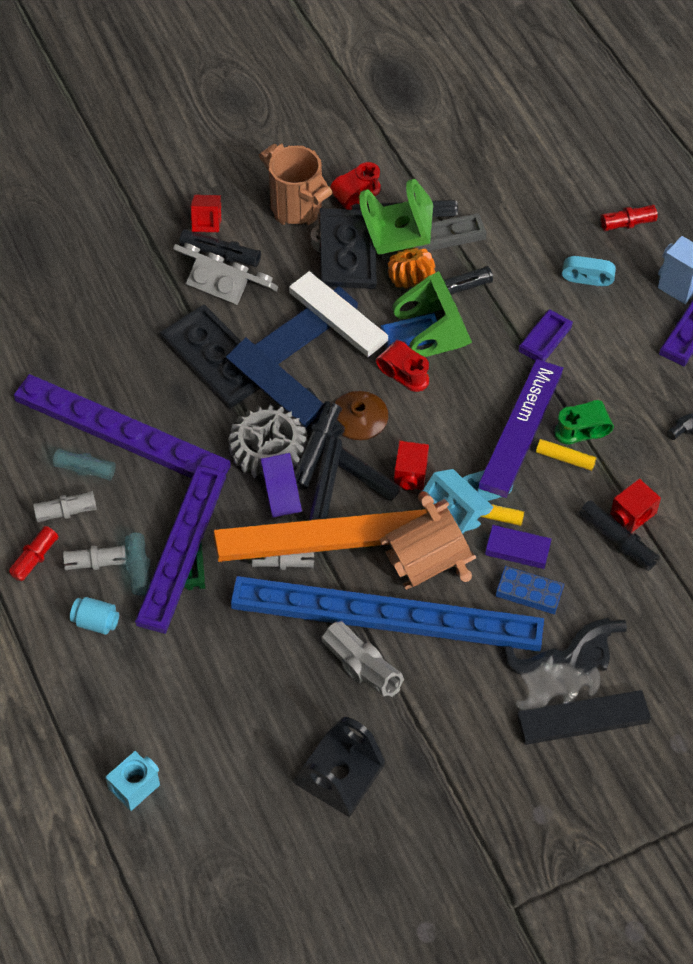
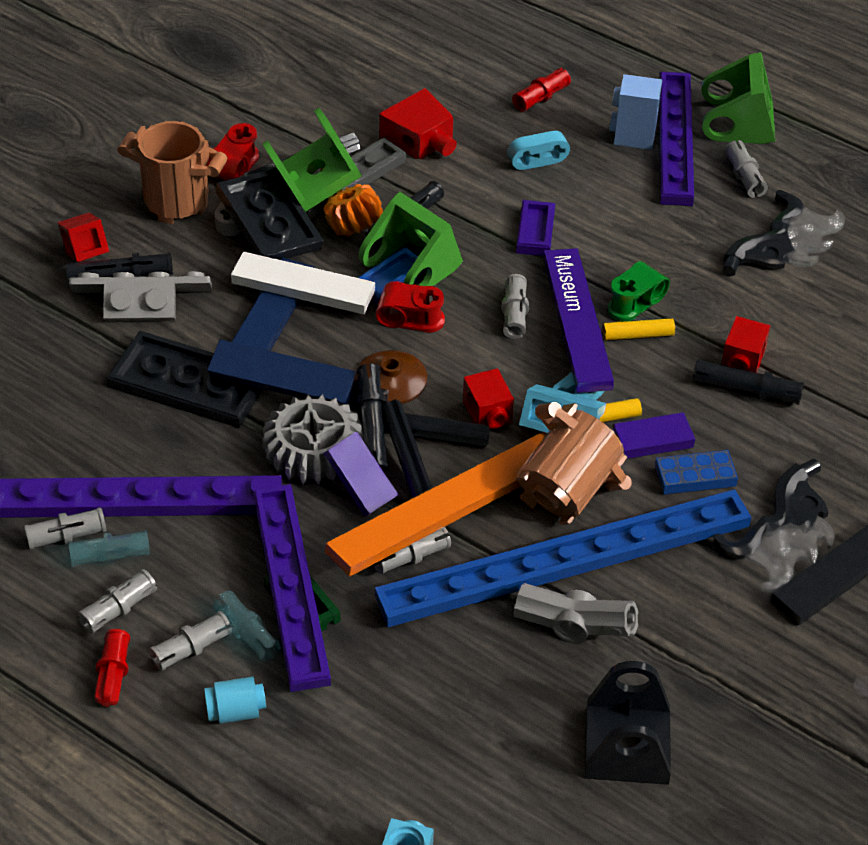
camera: 30 degrees left, 10 degrees down
none -> light grey pin [24,507,107,549]
none -> red torso [379,88,457,159]
none -> light grey pin [501,274,529,339]

